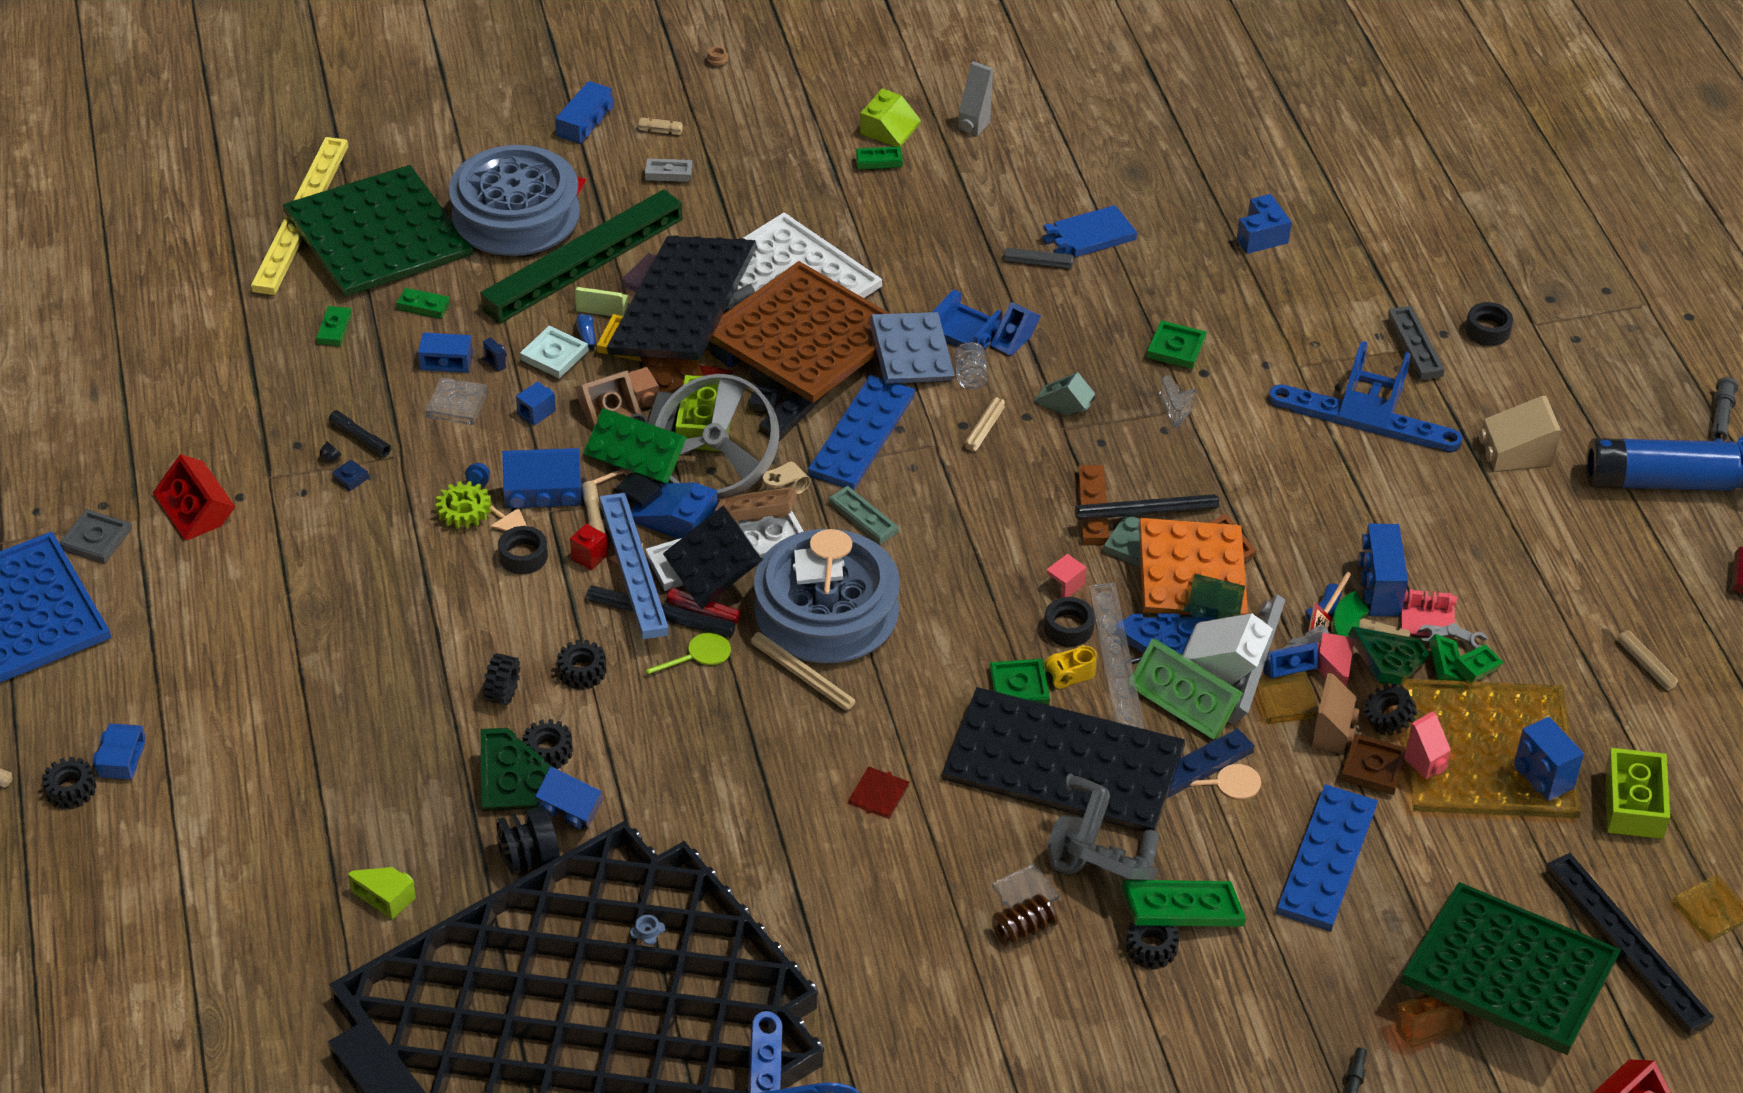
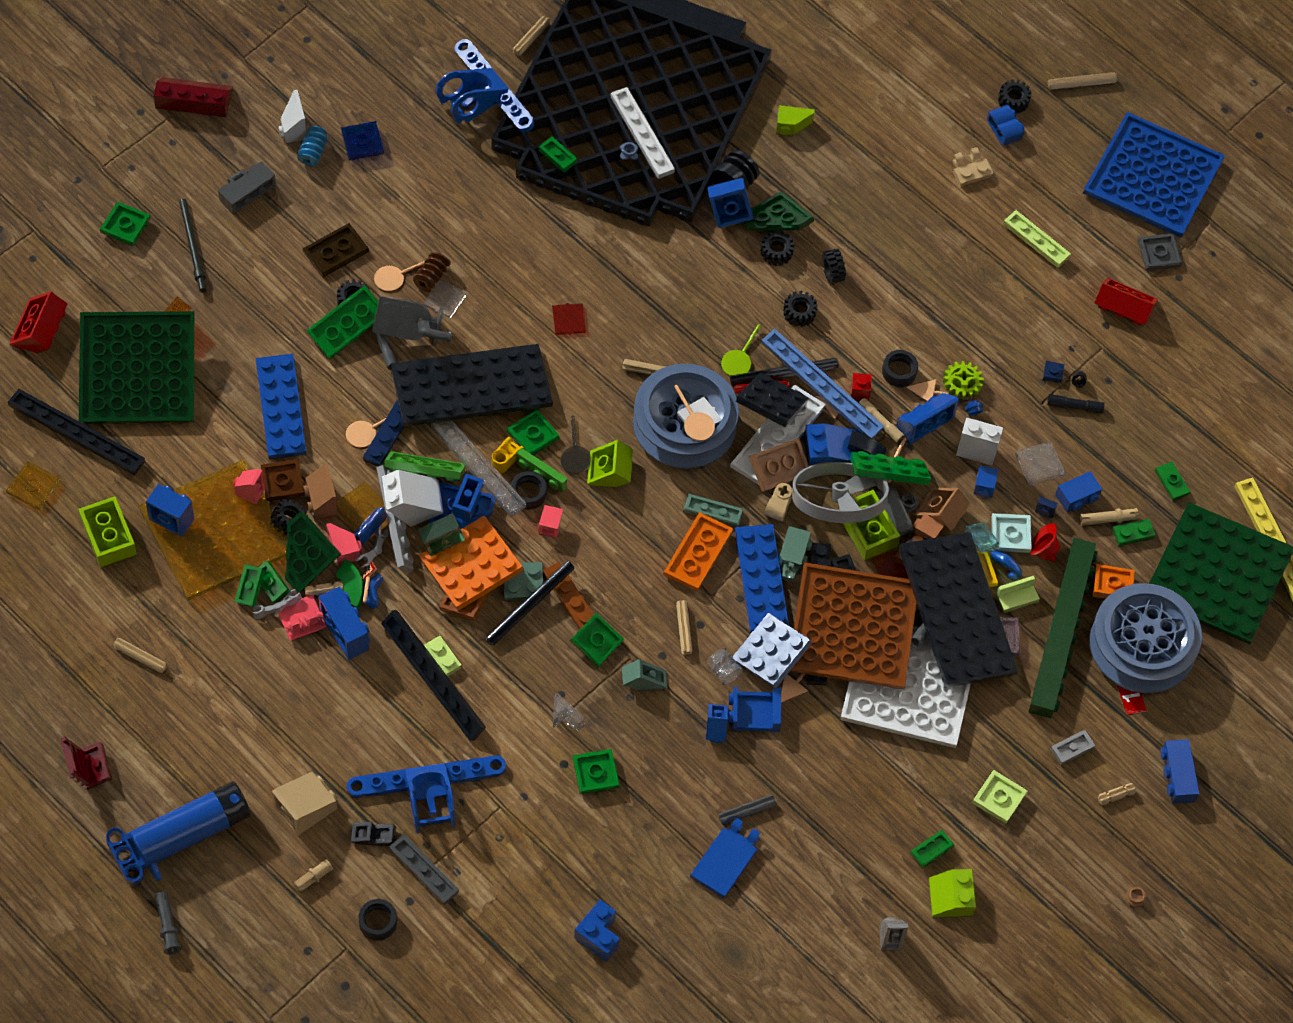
camera: 145 degrees right, 15 degrees up
none -> tan axle [294,859,333,892]
none -> dark brown tile [303,223,369,278]
none -> black slope [351,822,396,846]
none -> light nougat piece [374,261,424,292]
none -> black plate [381,610,486,741]
none -> yellowish green plate [424,636,462,676]
none -> blue brick [452,474,484,522]
none -> bright green plate [517,448,567,493]
none -> green plate [539,137,577,173]
none -> clear smoke piece [561,415,591,474]
none -> green tile [569,612,624,667]
none -> lime slope [587,440,633,487]
none -> white plate [611,87,675,179]
none -> orange plate [663,512,733,592]
none -> sand green hinge [779,526,813,582]
none -> tan plate [952,147,994,187]
none -> white brick [956,417,1003,466]
none -> clear light blue plate [966,522,999,553]
none -> yellowish green plate [972,770,1027,824]
none -> yellowish green plate [1003,210,1071,268]
none -> red piece [1031,523,1061,562]
none -> tan pin [1080,508,1139,526]
none -> orange plate [1093,564,1135,599]

